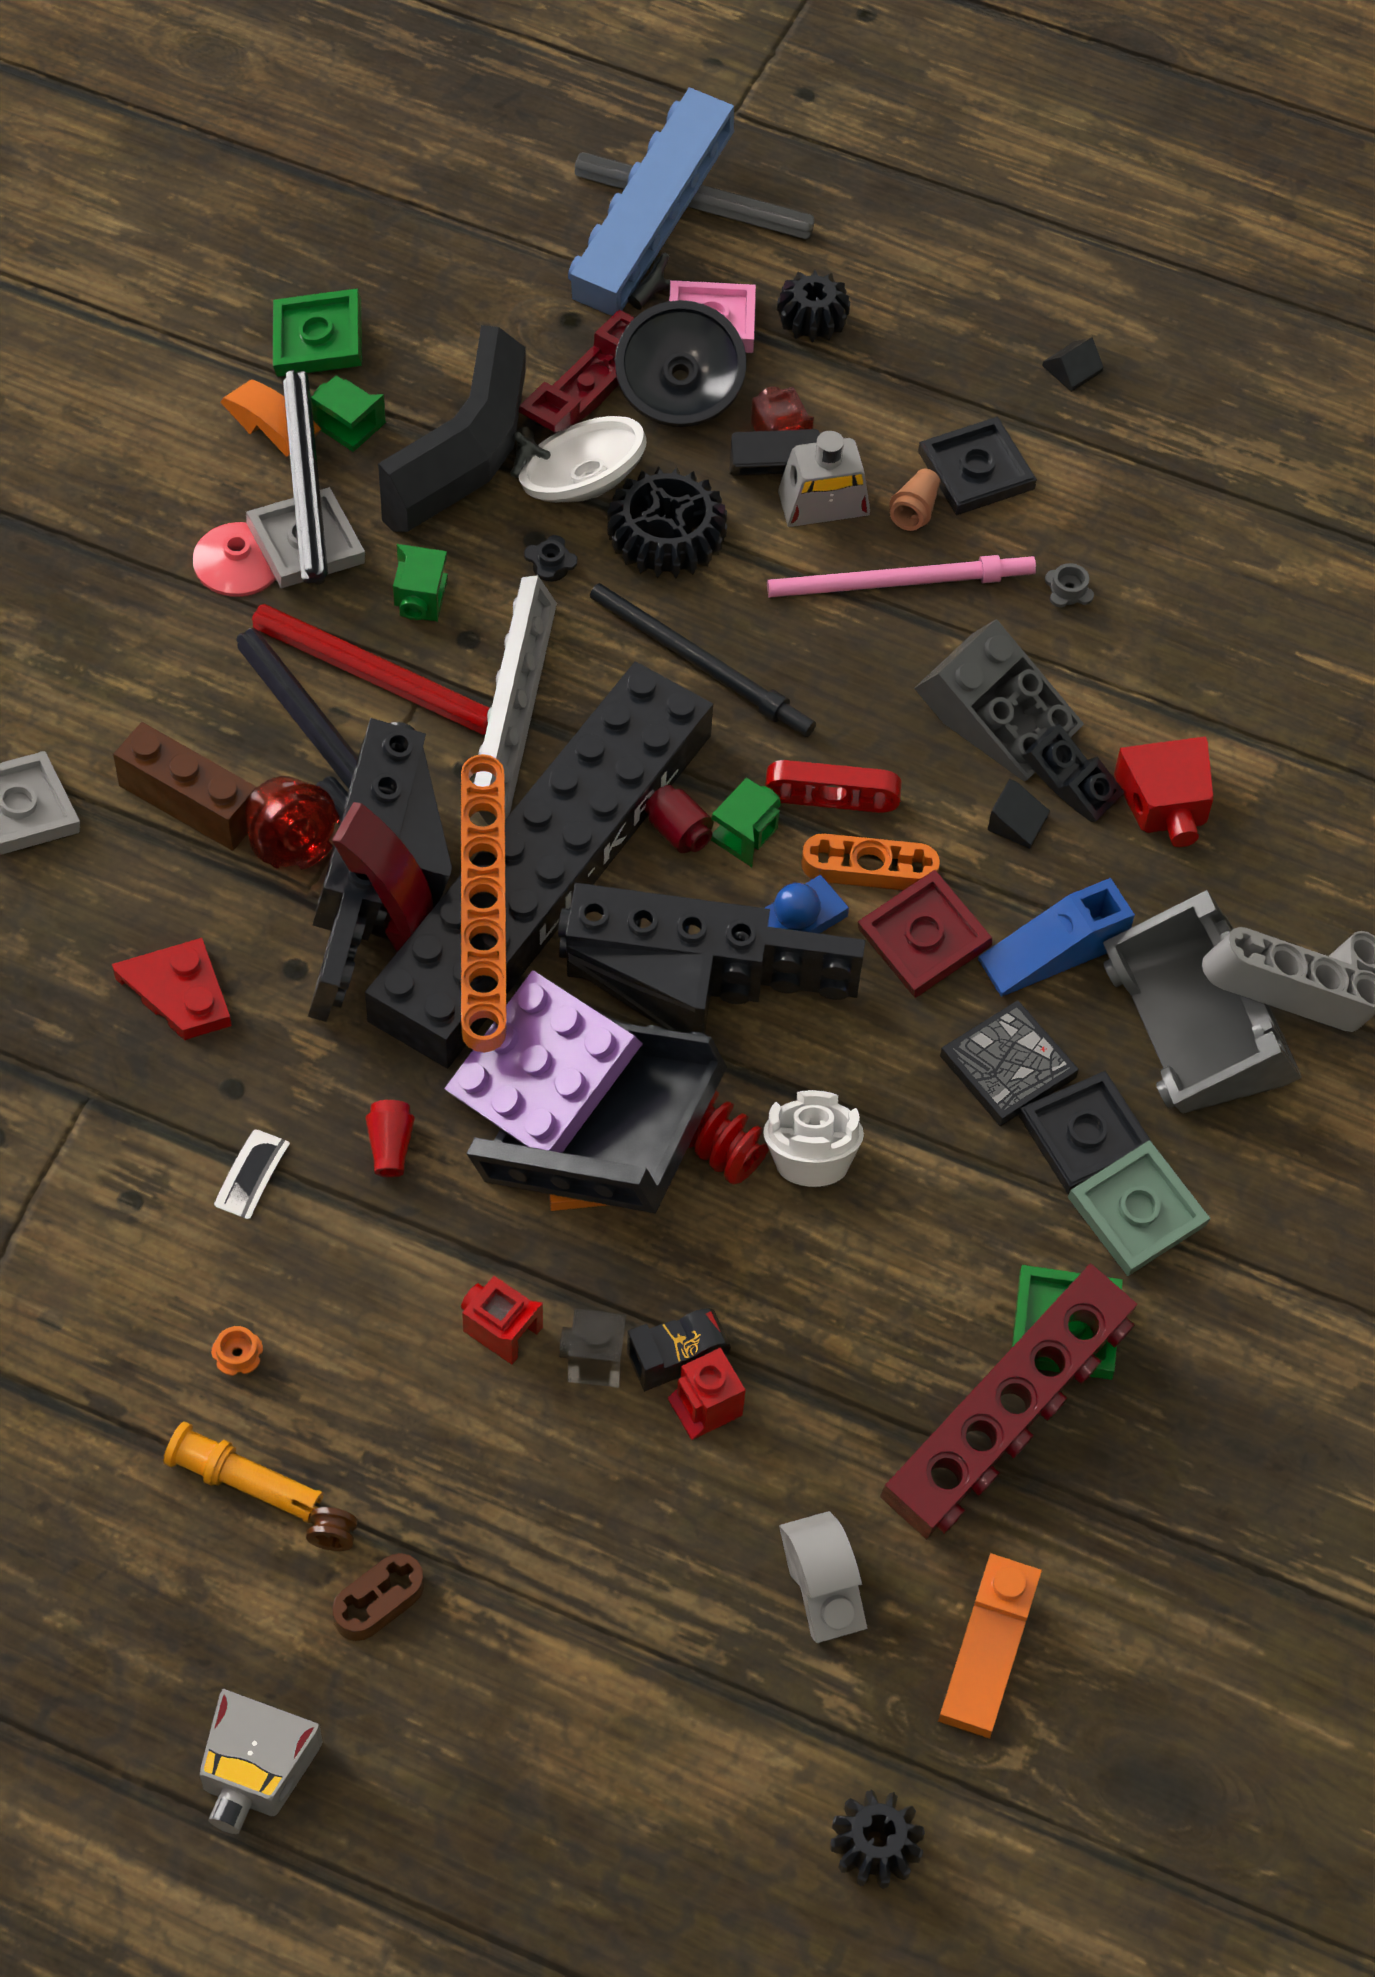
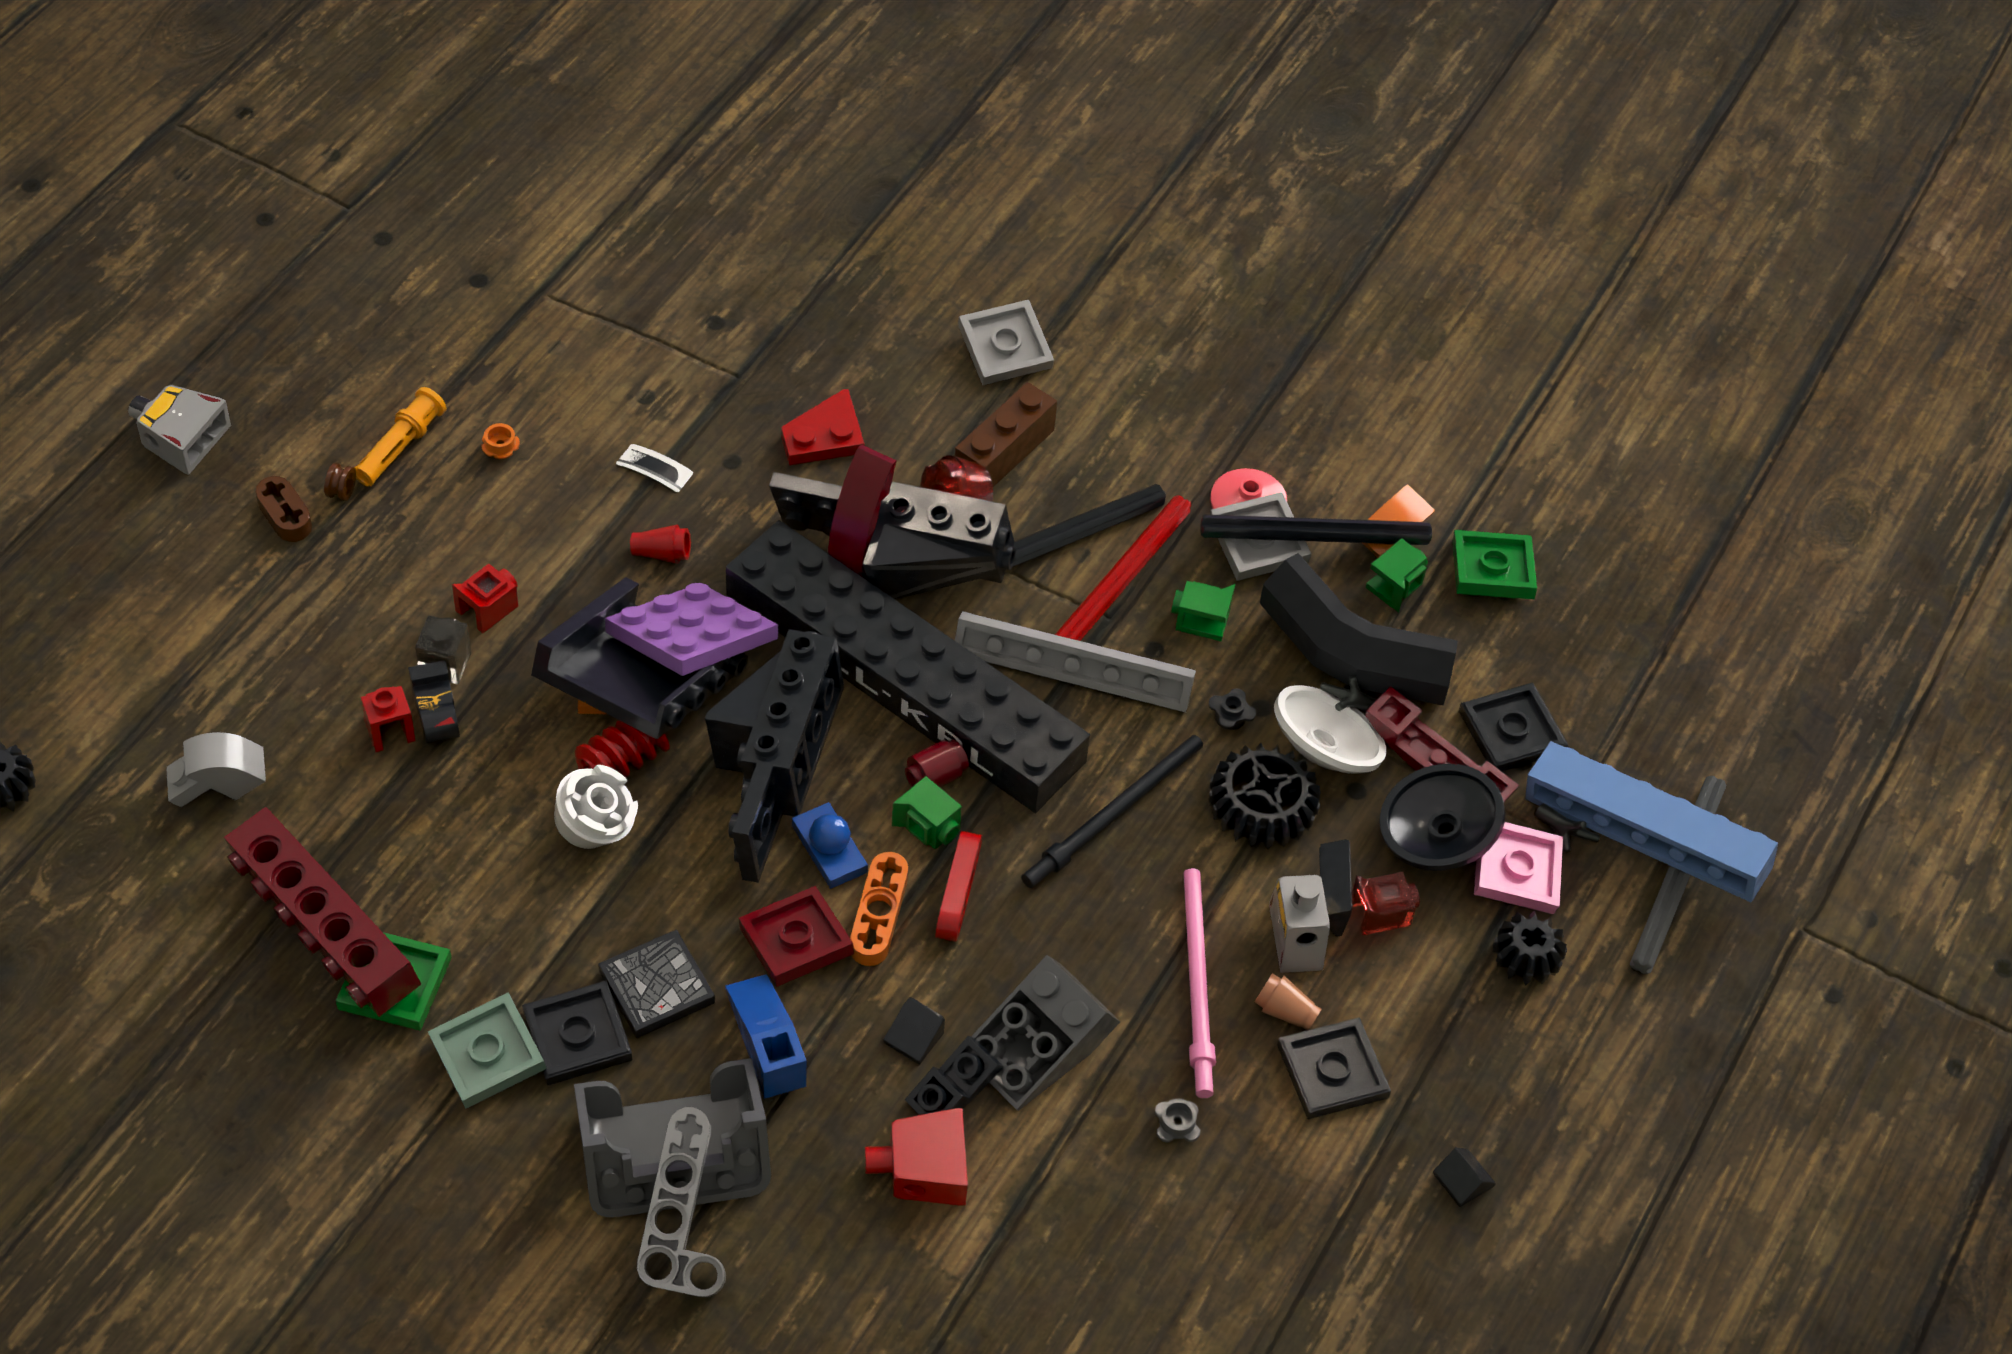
camera: 95 degrees right, 5 degrees down
orange beam [461,754,507,1053] -> none
orange slope [938,1553,1042,1739] -> none
none -> black tile [1459,682,1568,772]

